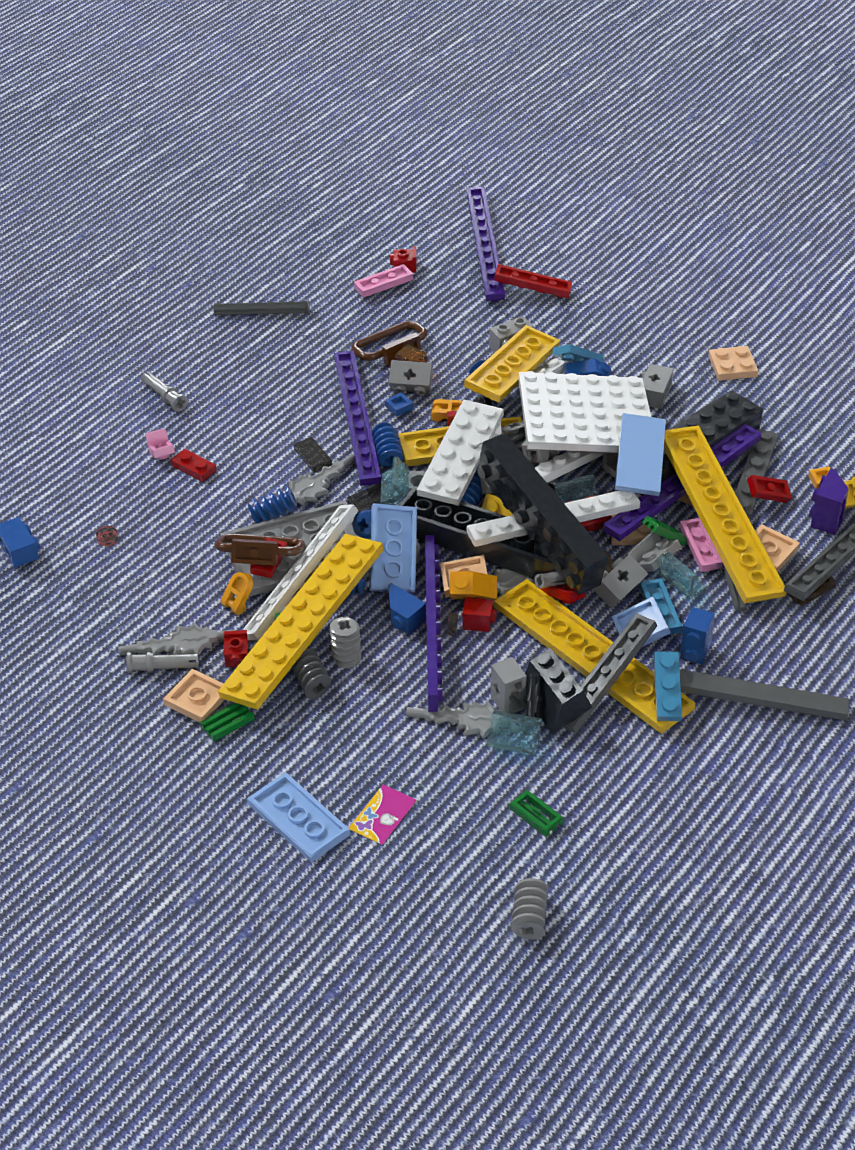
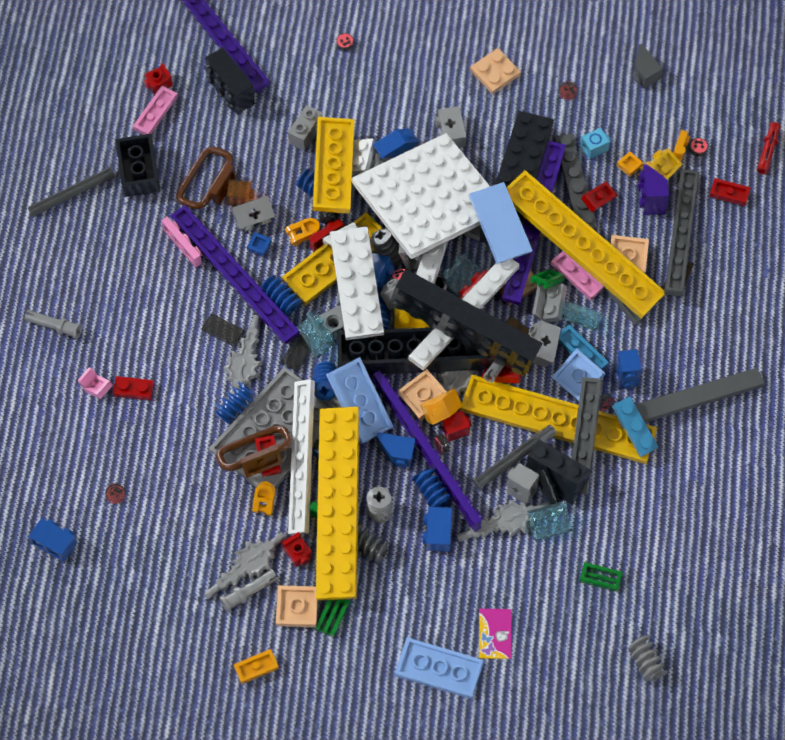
camera: 30 degrees left, 20 degrees up
red plate [494,264,572,299] -> none
dark azure plate [553,344,604,362] -> none
none -> black brick [115,133,161,197]
none -> bright pink plate [161,217,202,268]
none -> black brick [204,47,255,115]
none -> light orange plate [233,649,279,685]
none -> tile [336,33,354,51]
none -> blue piece [412,469,451,507]
none -> blue brick [422,507,452,552]
none -> dark grey axle [471,425,556,491]
none -> clear smoke tile [559,81,578,100]
none -> medium azure brick [580,128,611,160]
none -> clear smoke tile [599,393,614,412]

